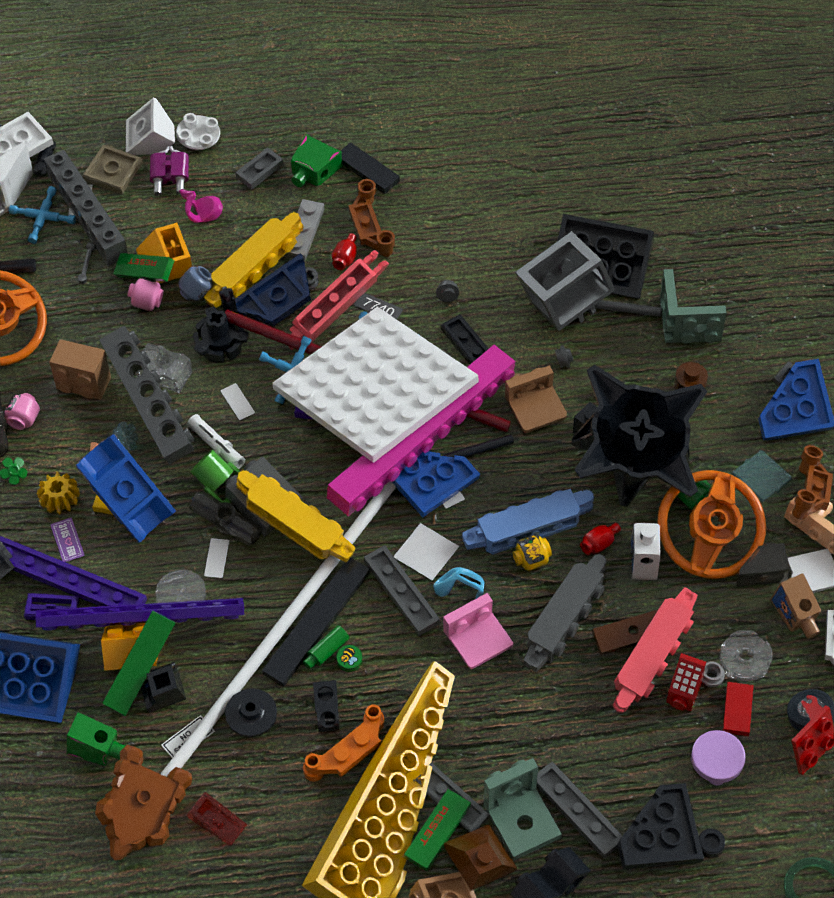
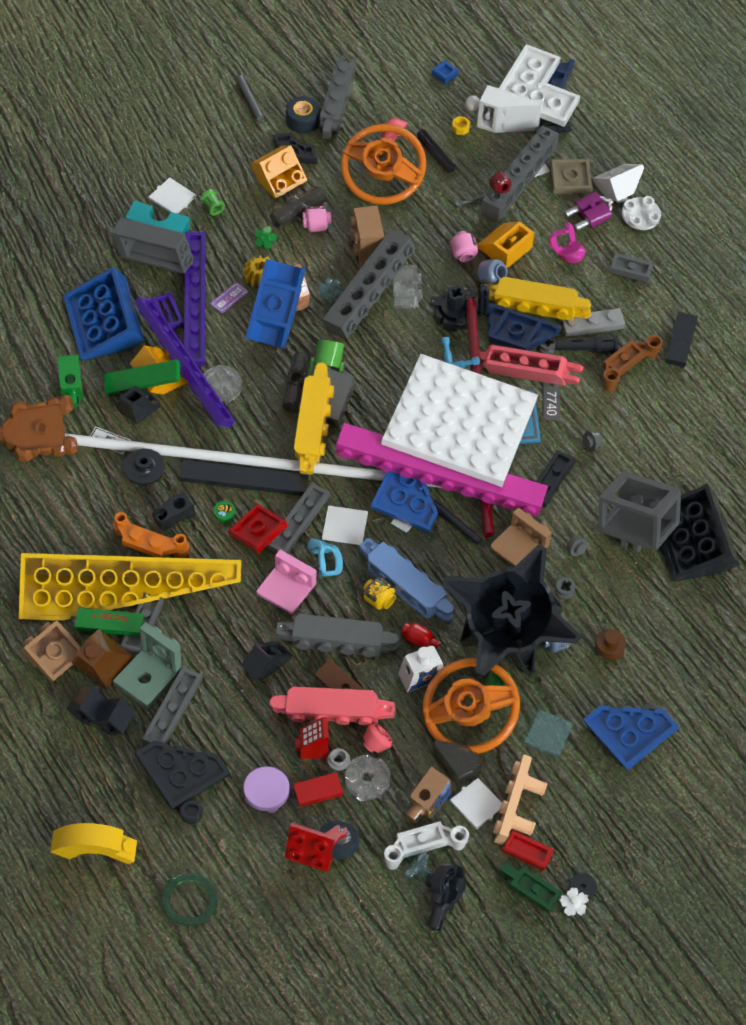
camera: 60 degrees right, 0 degrees up
dark azure piece [9,186,76,244] -> none
green tile [113,253,175,282] -> none
white pin [187,414,245,469] -> none
clear red slope [187,792,247,846] -> none
white sticker [204,538,229,578] -> none
white sticker [221,383,255,420] -> none
green torso [291,134,342,188] -> none
green cylinder [303,625,350,669] -> none
red plant [331,233,357,270] -> none
dark grey bar [594,300,662,317] -> none
sand green bracket [660,269,726,343] -> none
dark orange plate [792,445,833,520] -> none
none -> red tile [228,503,288,554]
none -> black slope [241,641,293,679]
none -> coral cone [363,723,392,753]
none -> dark red piece [489,172,512,194]
none -> black pin [556,335,618,353]

